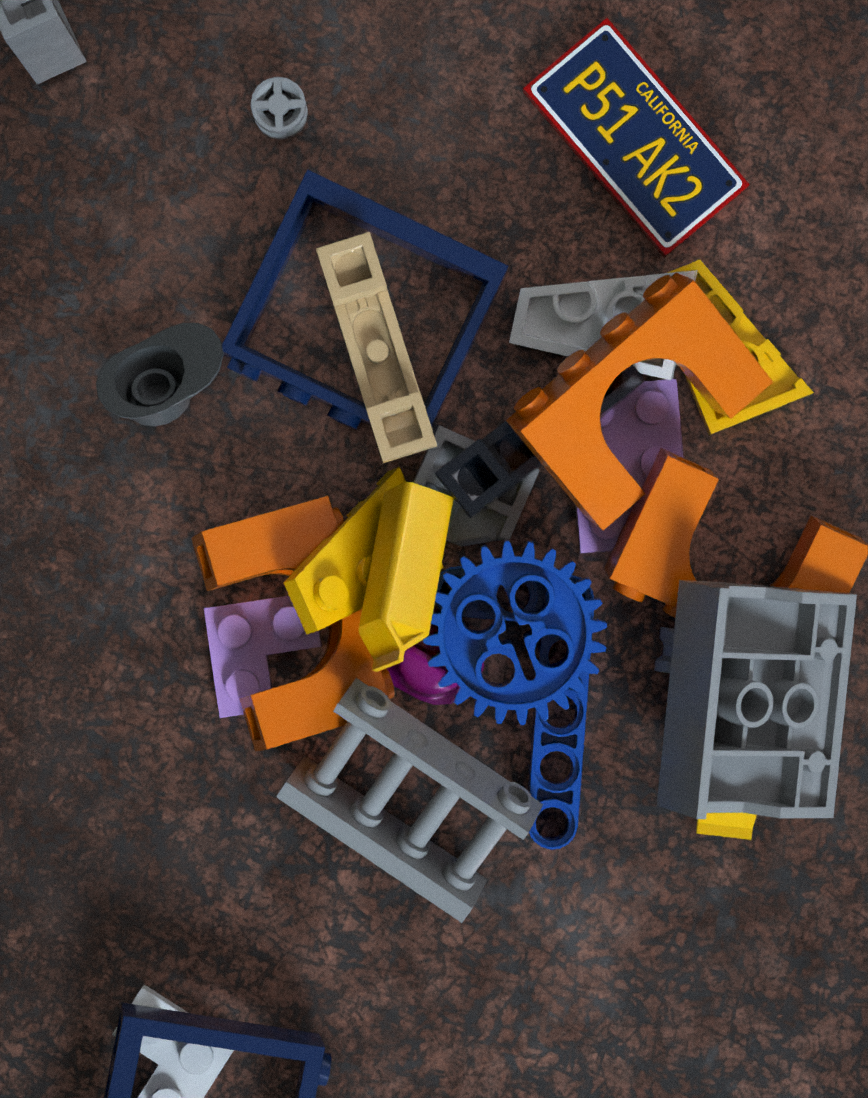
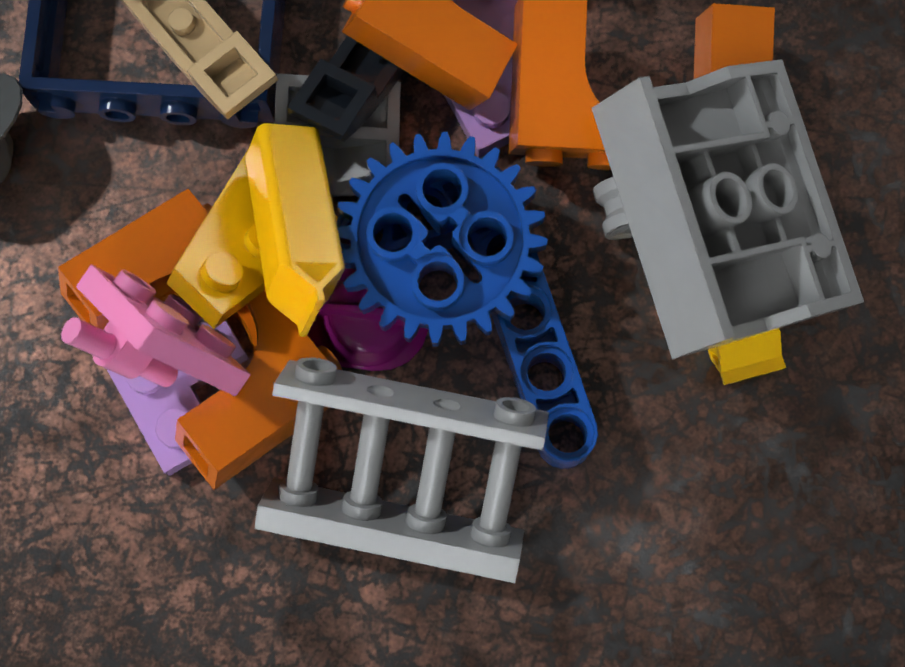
camera: 20 degrees left, 10 degrees down
none -> bright pink plate [61,264,251,396]

